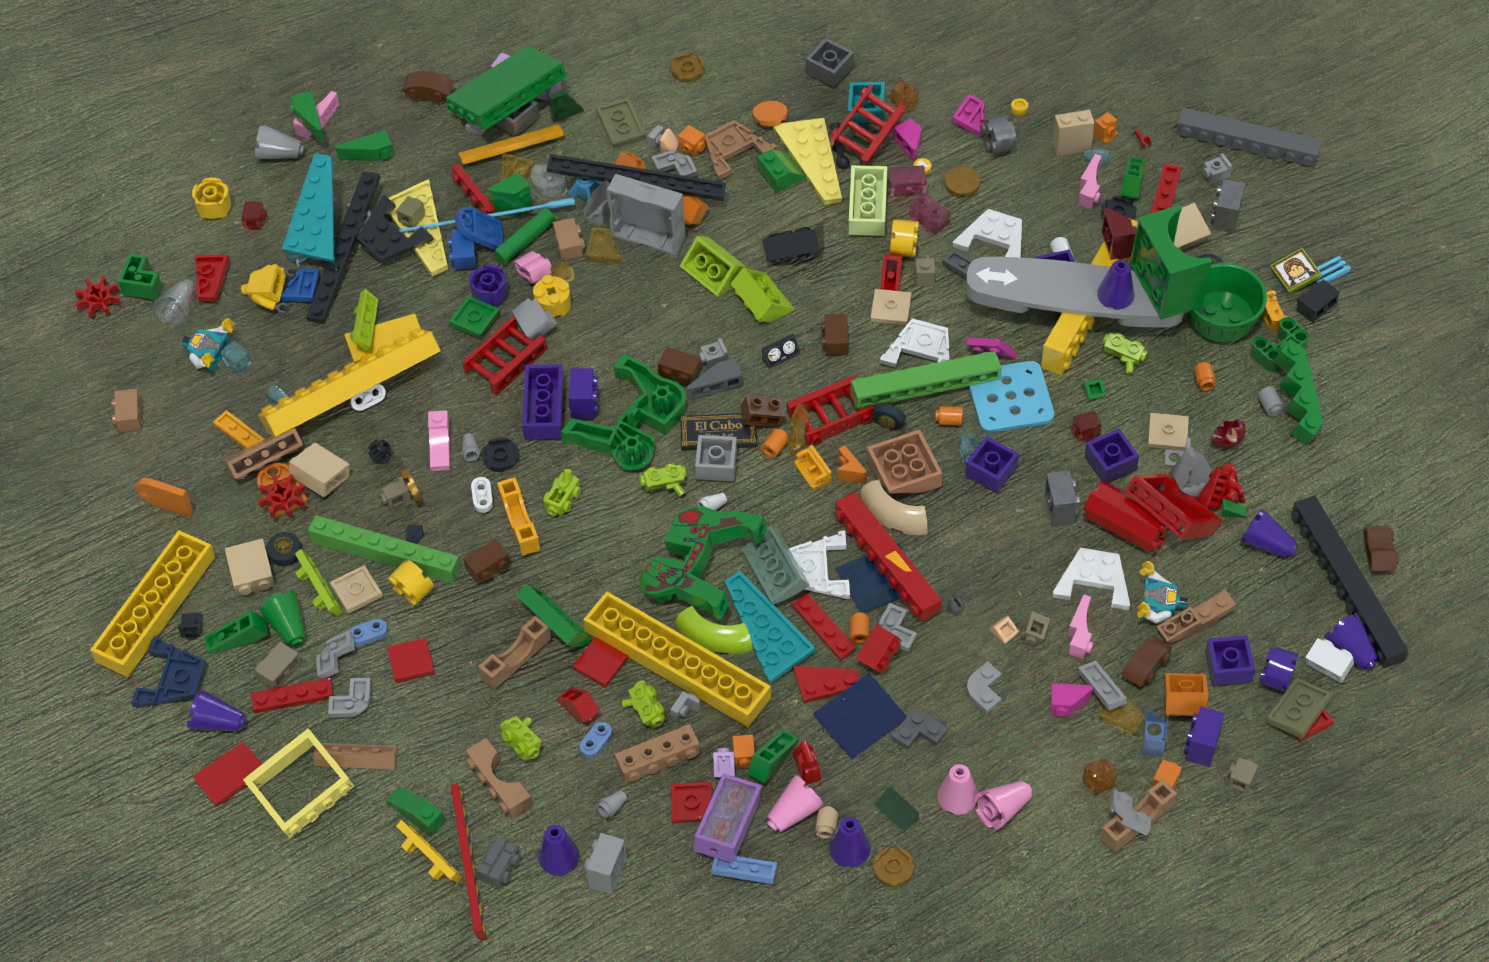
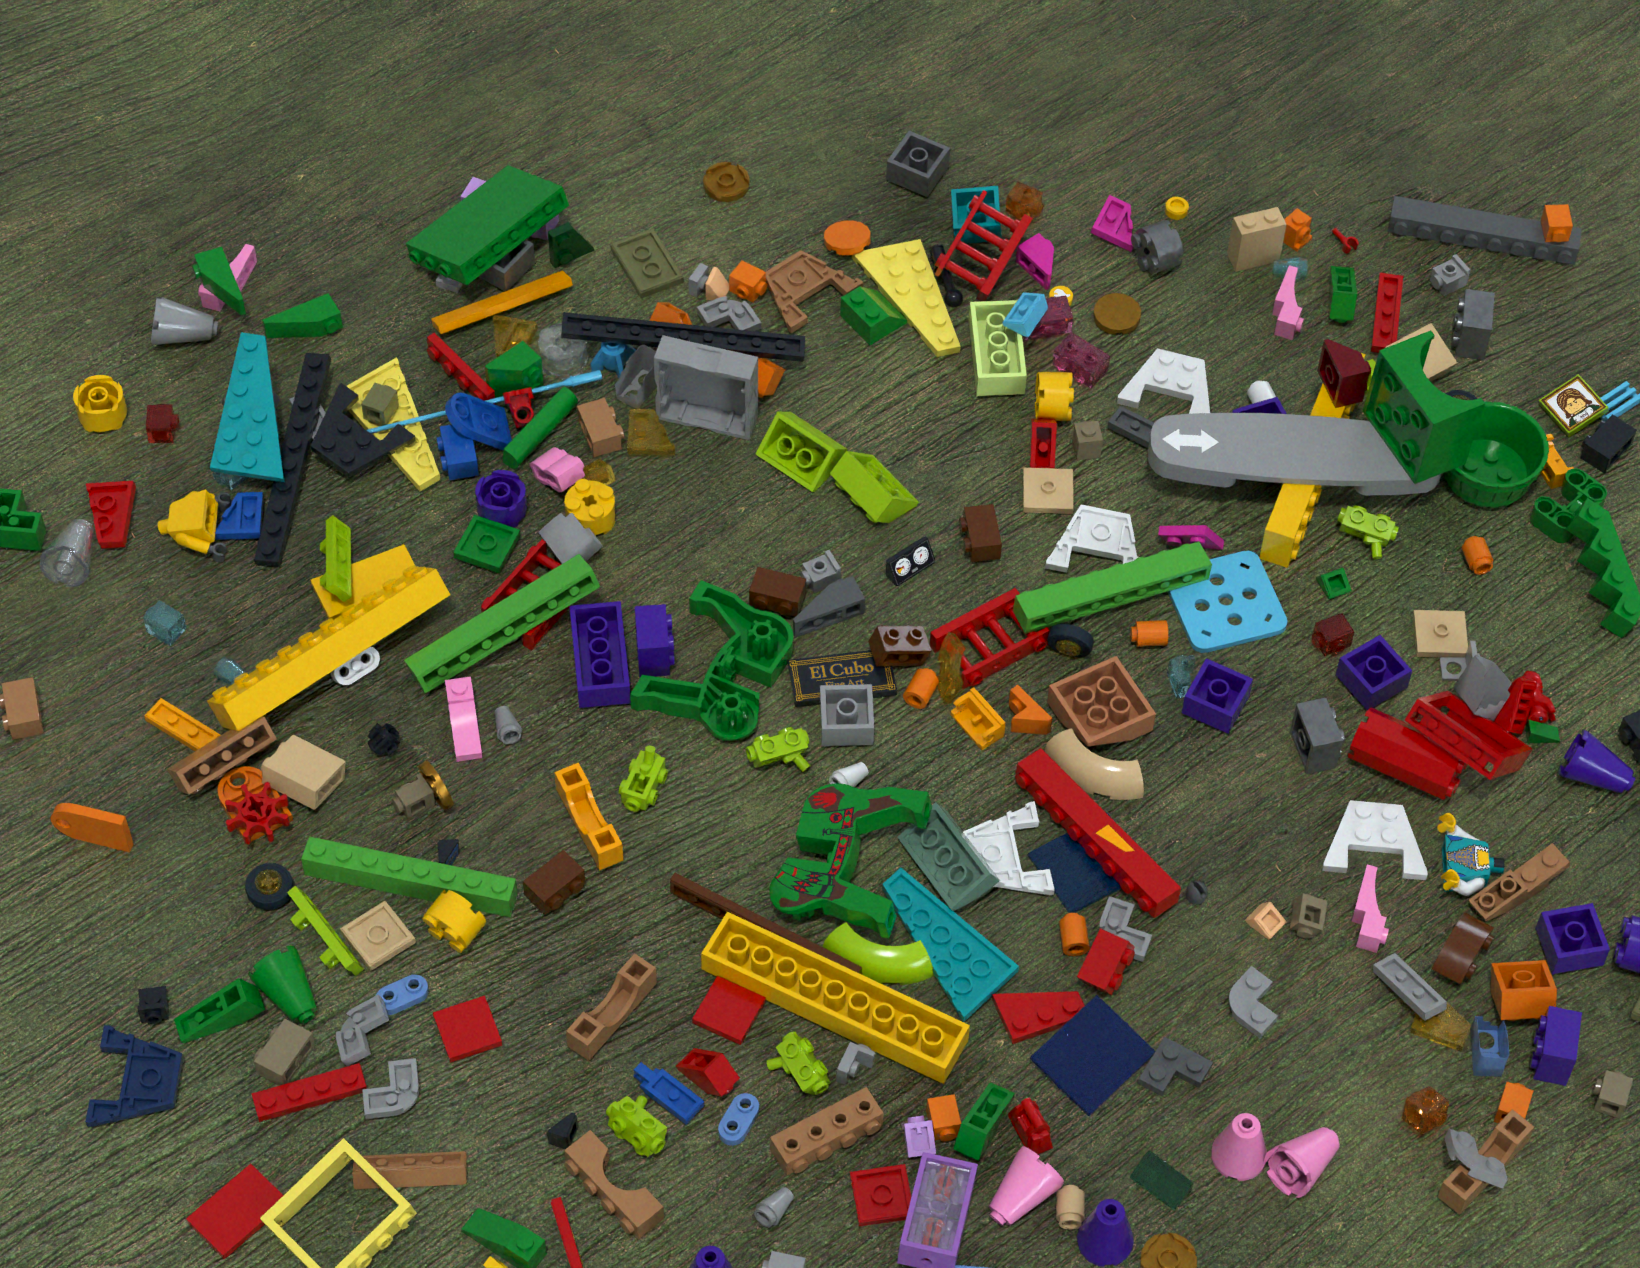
camera: 10 degrees left, 0 degrees up
yellow brick [90,530,215,677] -> none
torso [182,318,235,371] -> none
dark purple cone [187,689,246,731] -> none
tan brick [225,538,275,596] -> none
reddish brown brick [402,71,454,104] -> none
white plate [471,477,493,513] -> none
black tile [481,438,520,472] -> none
green slope [516,583,593,647] -> none
black wedge [762,223,824,263] -> none
red plate [792,593,856,662] -> none
dark pink slope [1050,683,1093,717] -> none
dark purple cone [1097,260,1135,310] -> none
black tile [1100,196,1137,220] -> none
dark red hair [1210,419,1246,449] -> none
light grey brick [1257,386,1284,416] -> none
none -> bright green brick [404,554,600,694]
none -> red plate [503,387,534,428]
none -> black slope [547,1112,578,1149]
none -> blue hinge [633,1062,704,1125]
none -> reddish brown tile [670,873,862,975]
none -> medium azure slope [1002,292,1048,337]
none -> orange brick [1541,204,1573,242]

